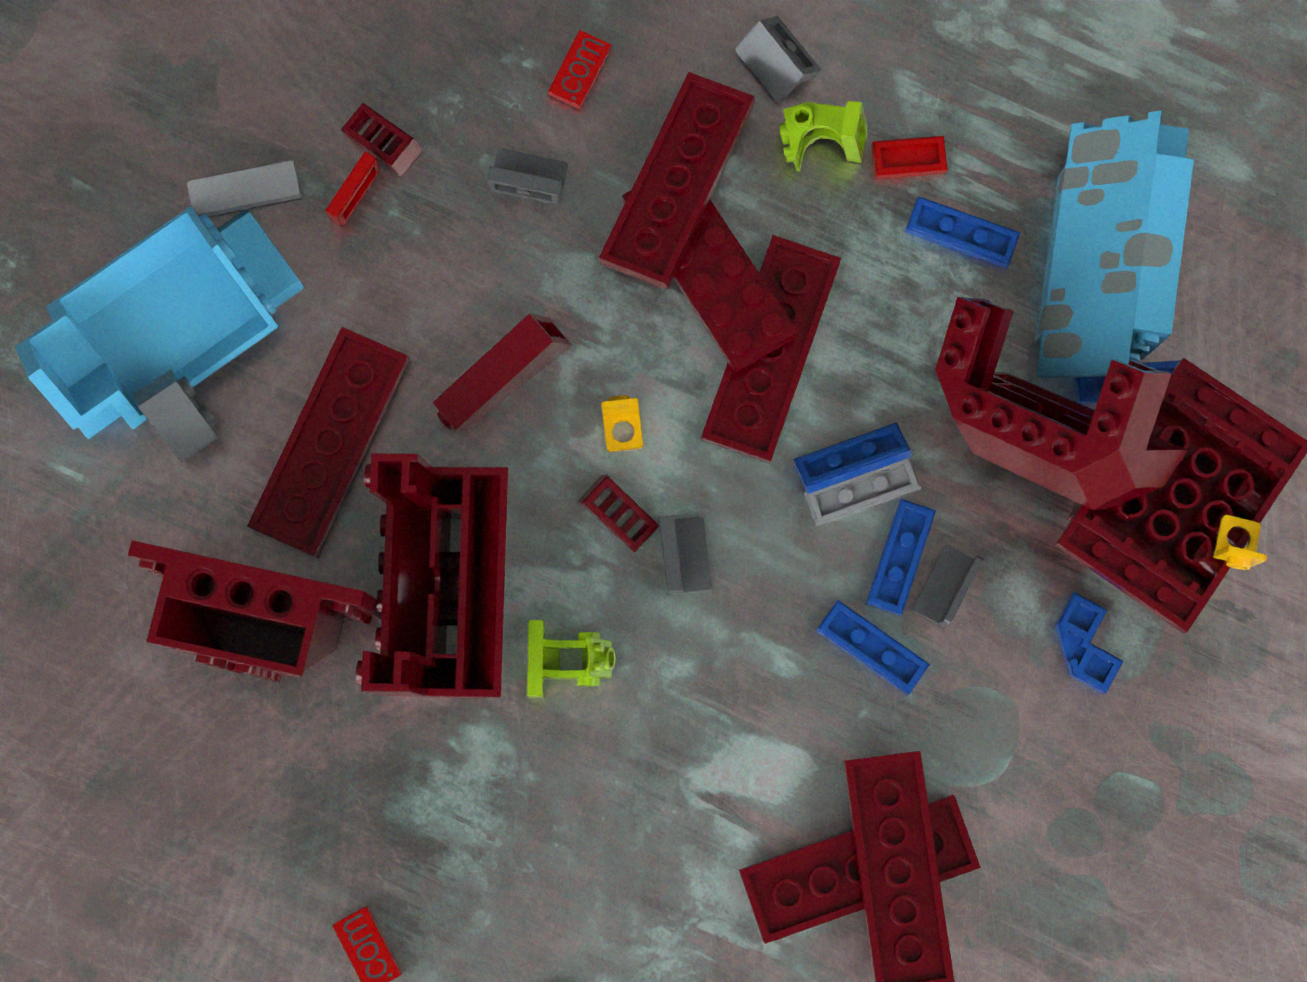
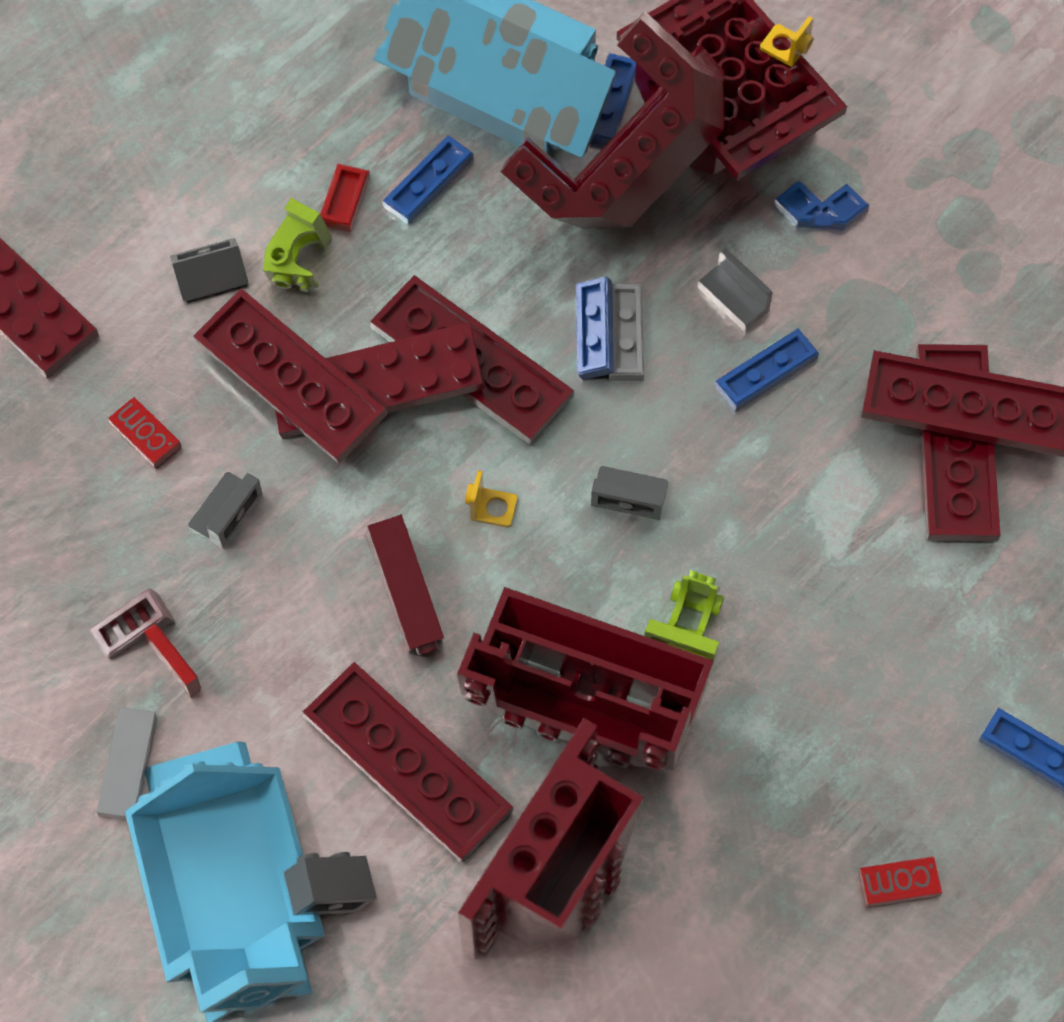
camera: 70 degrees left, 15 degrees down
dark red slope [578,475,660,553] -> none
blue tile [865,499,936,616] -> none

